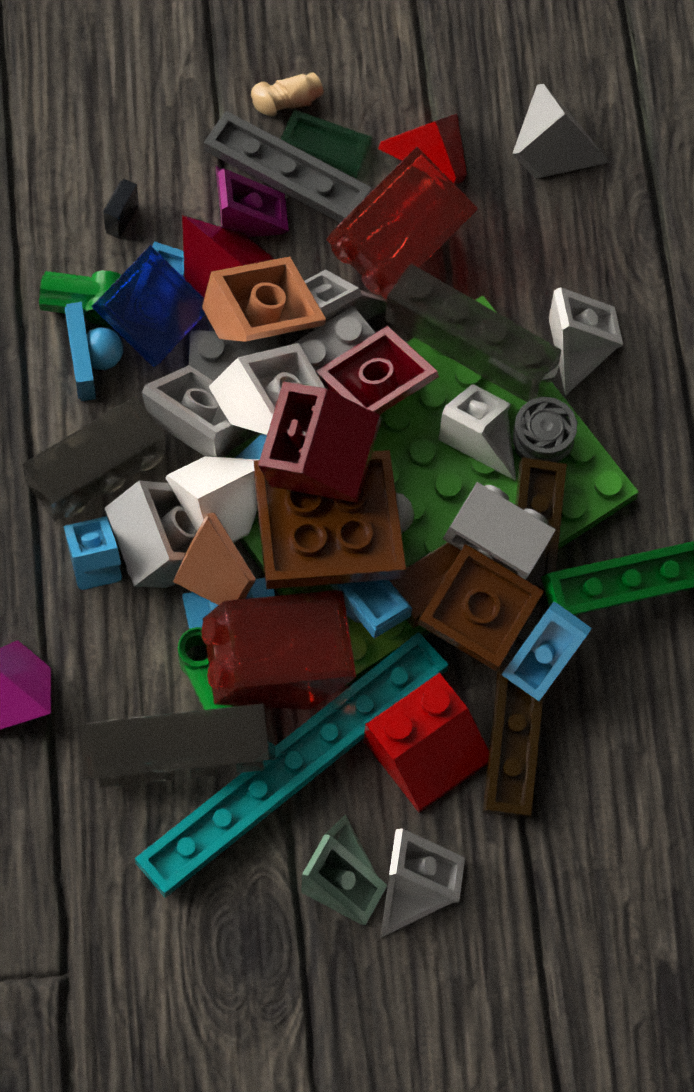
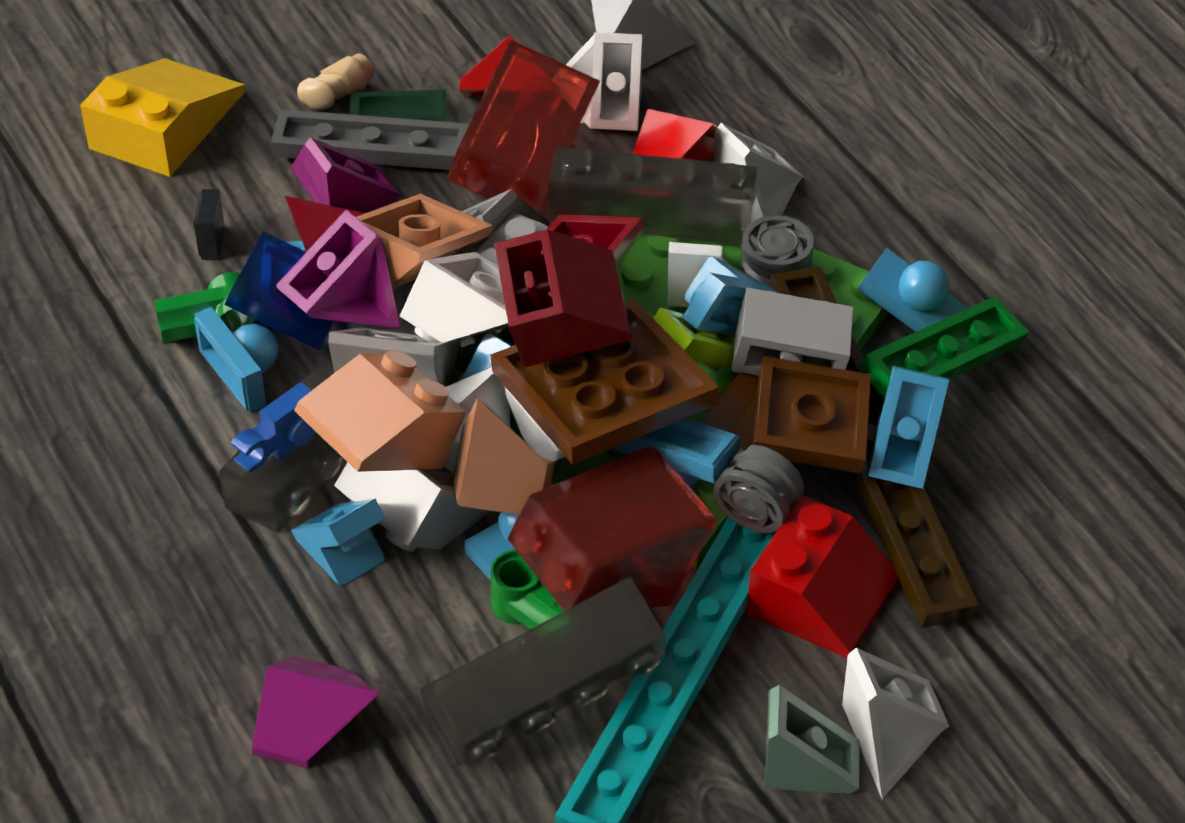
camera: 20 degrees left, 20 degrees down
none -> yellow slope [80,58,246,177]
none -> blue plate [231,382,317,473]
none -> magenta slope [276,210,401,329]
none -> slope [294,350,466,472]
none -> white slope [551,32,643,131]
none -> slope [626,109,717,189]
none -> lime plate [653,308,735,371]
none -> dark azure slope [682,257,777,335]
none -> dark grey wheel [714,445,804,533]
none -> dark azure tile [857,248,968,332]

